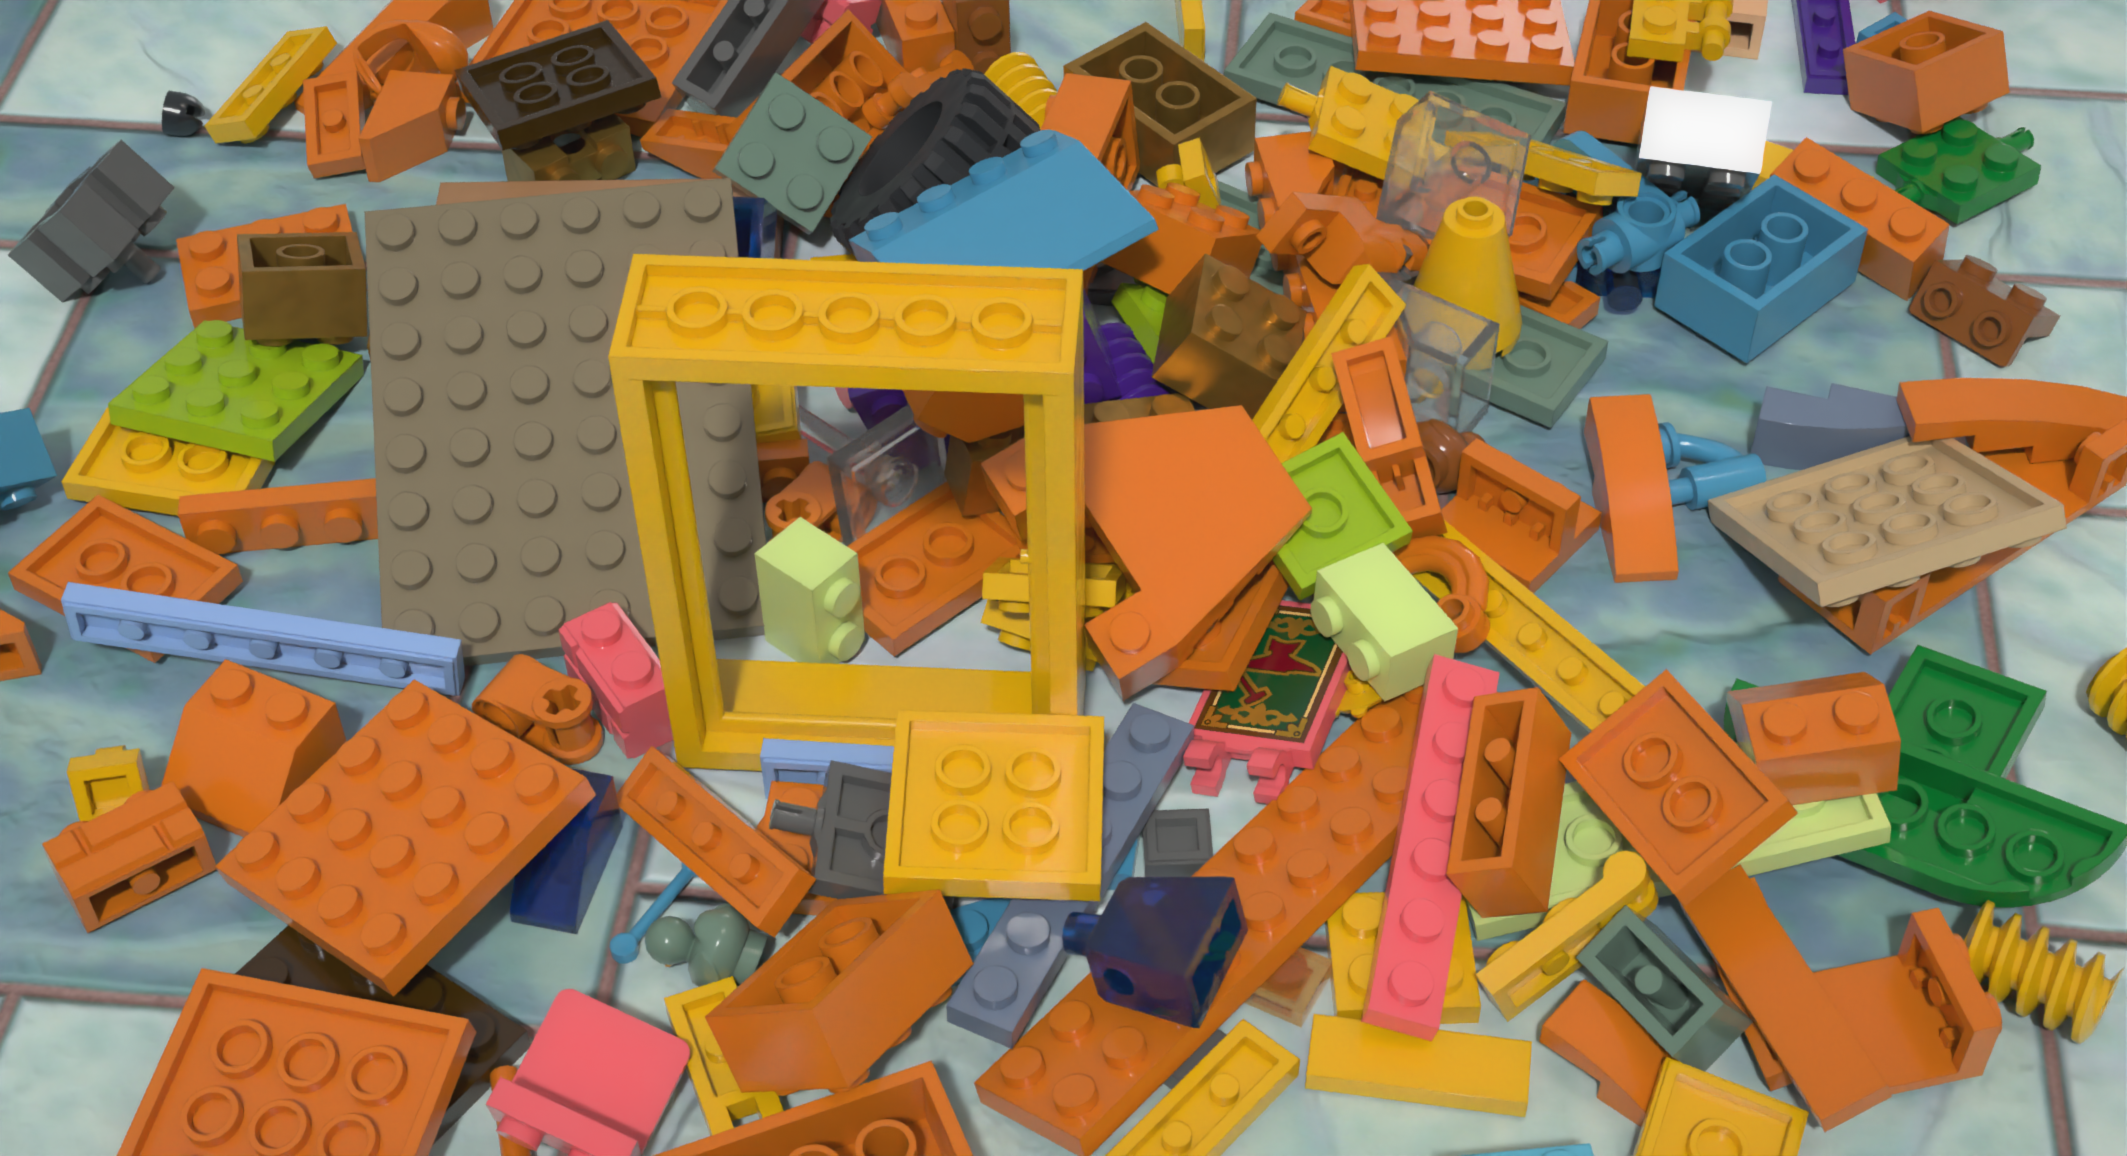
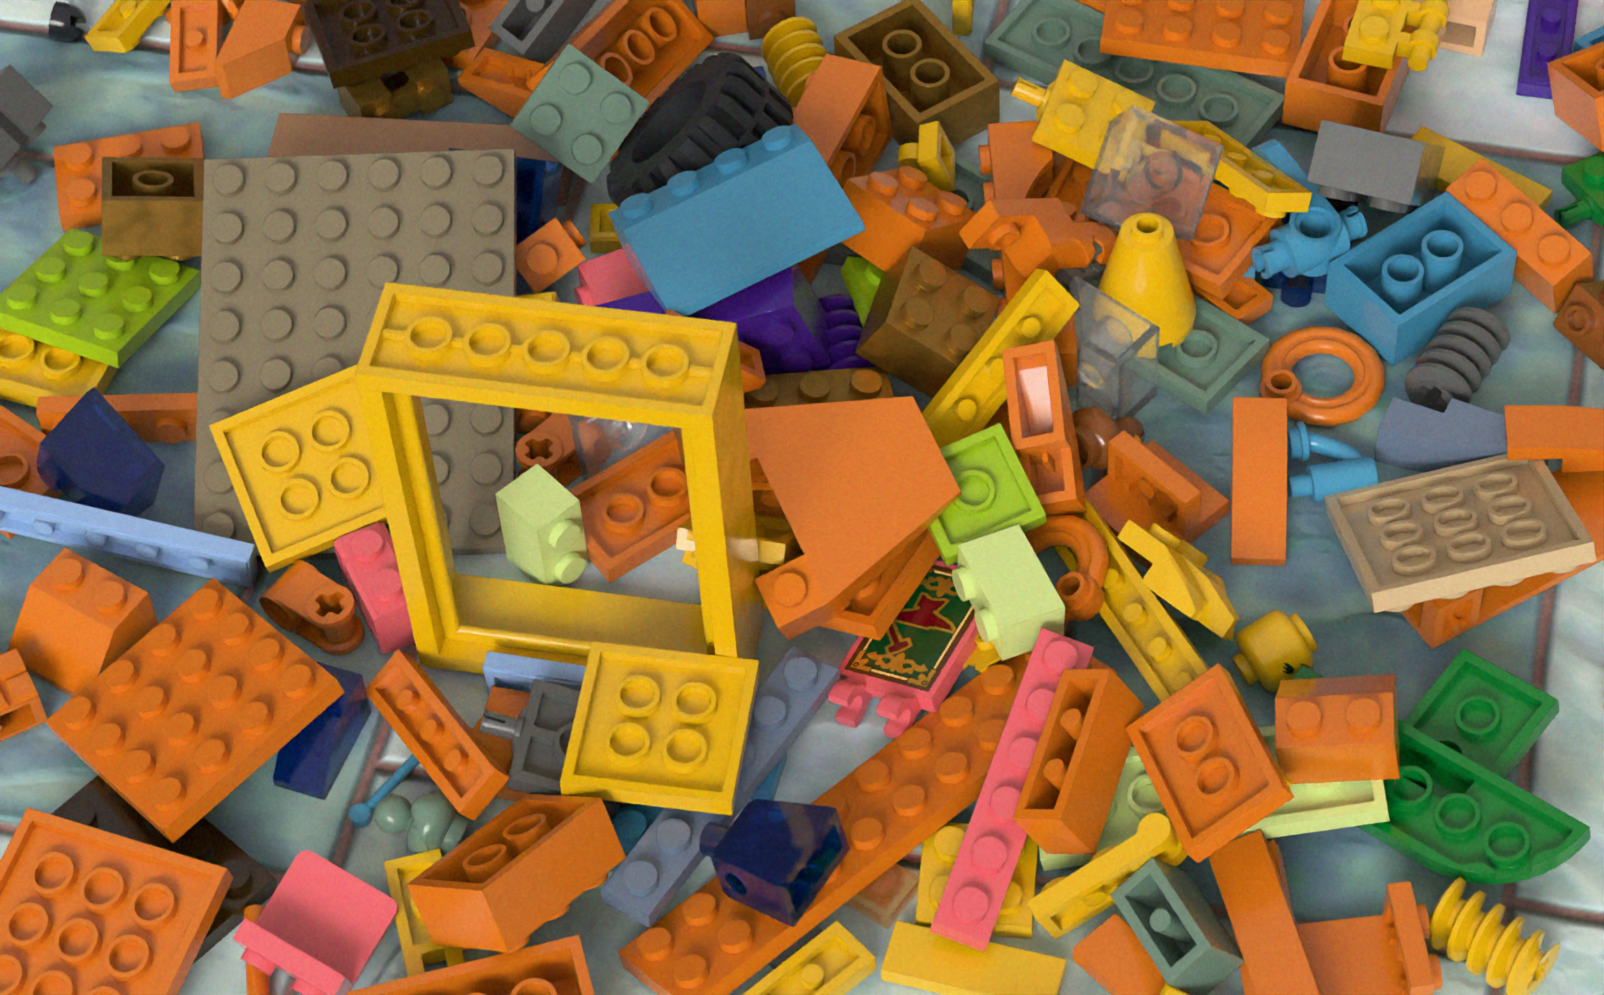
camera: 10 degrees right, 5 degrees up
orange plate [862,50,974,130] -> none
dark grey tile [1141,808,1213,880] -> none
none -> clear blue slope [36,387,165,517]
none -> yellow plate [209,364,388,573]
none -> yellow plate [1117,519,1239,642]
none -> yellow head [1231,610,1319,693]
none -> orange piece [1259,326,1385,427]
none -> dark grey piece [1404,306,1511,413]

